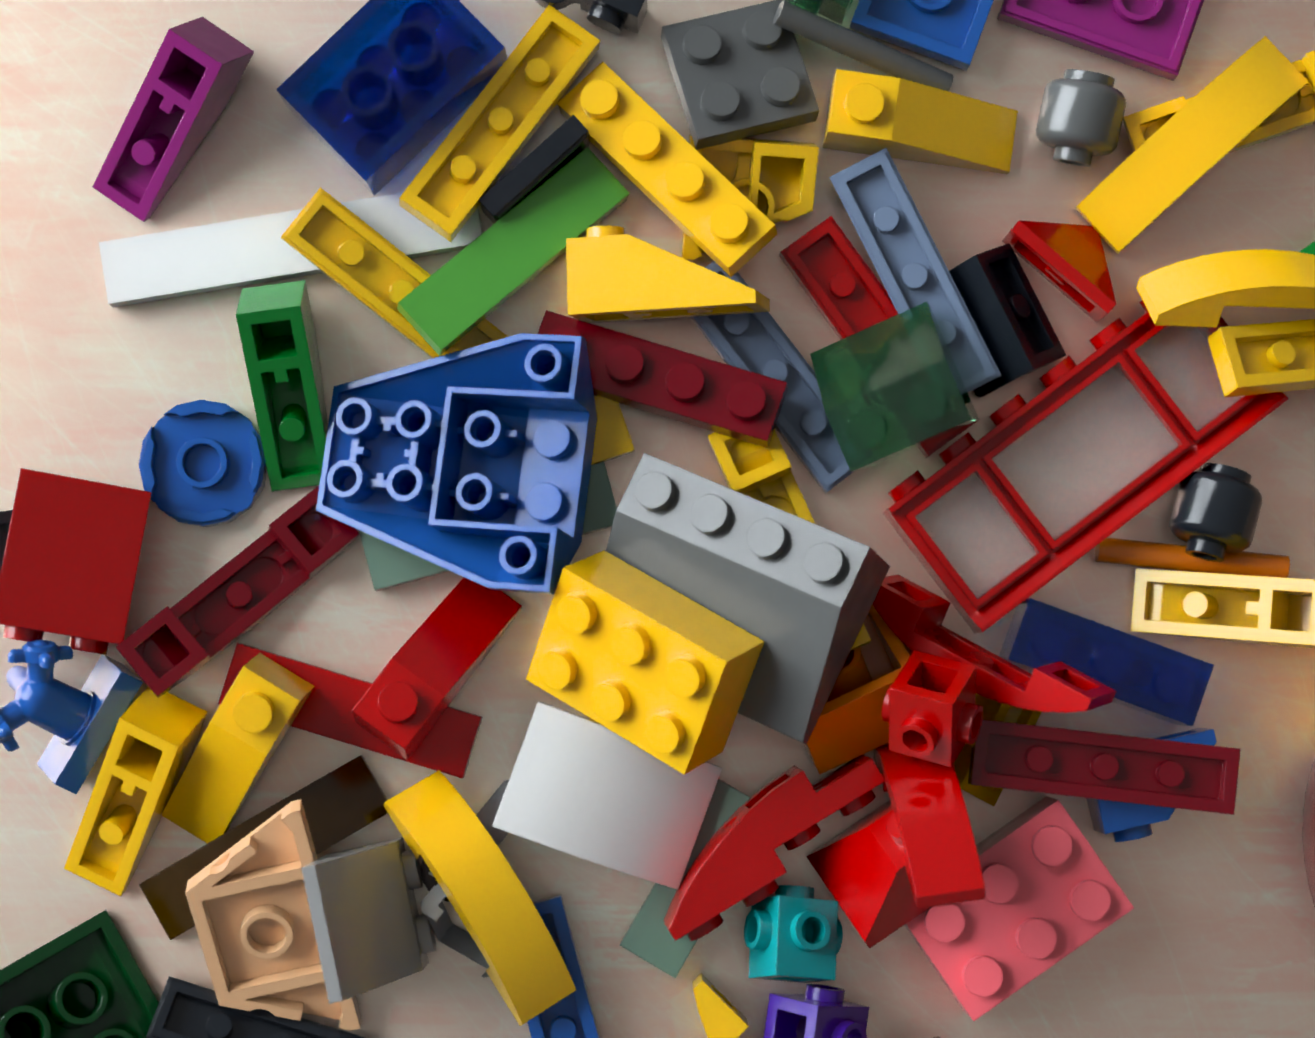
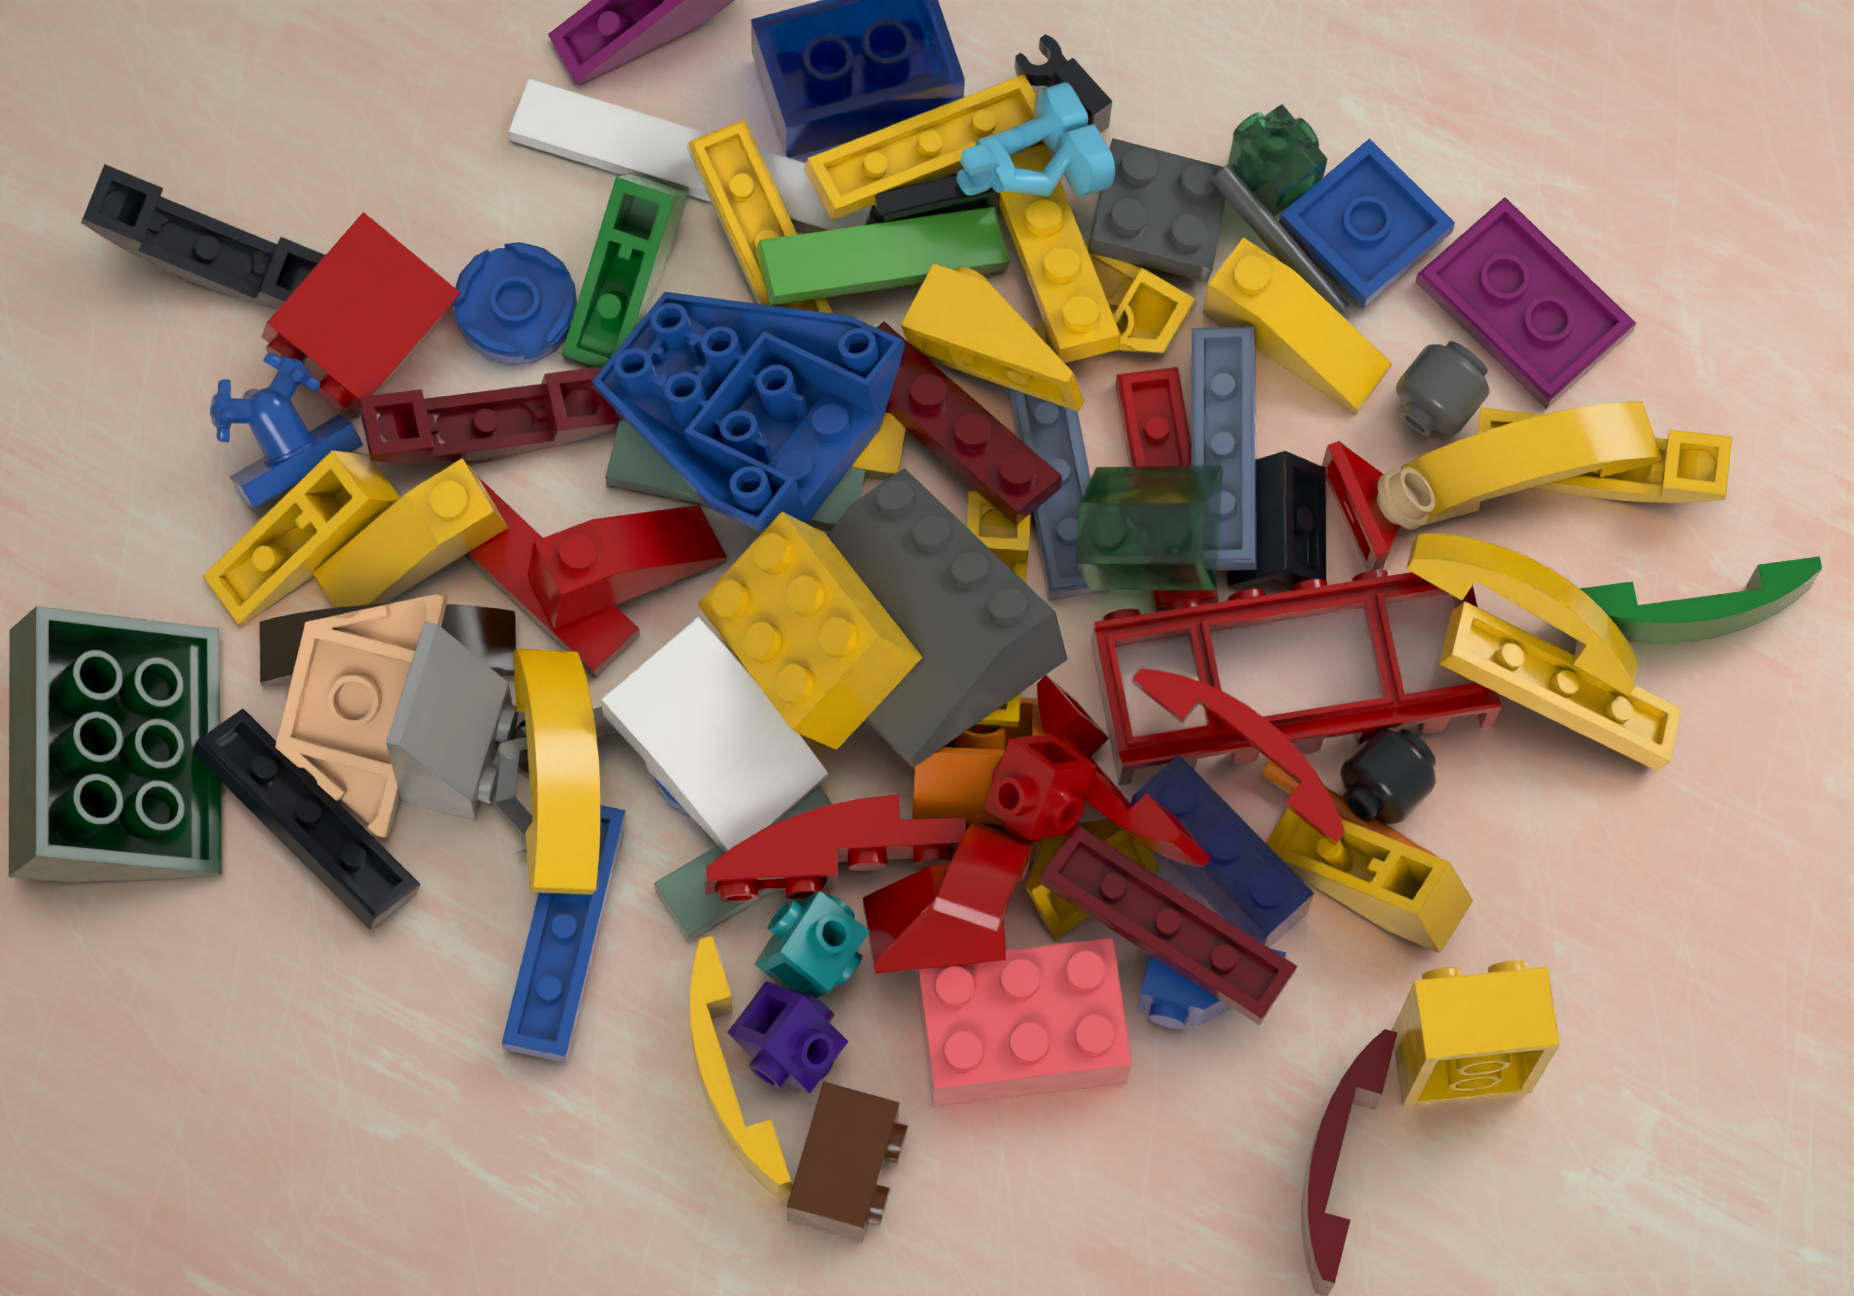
camera: 25 degrees right, 15 degrees down
none -> medium azure piece [956,82,1115,196]
none -> red slope [1132,668,1345,845]
none -> tan plate [1377,467,1435,530]

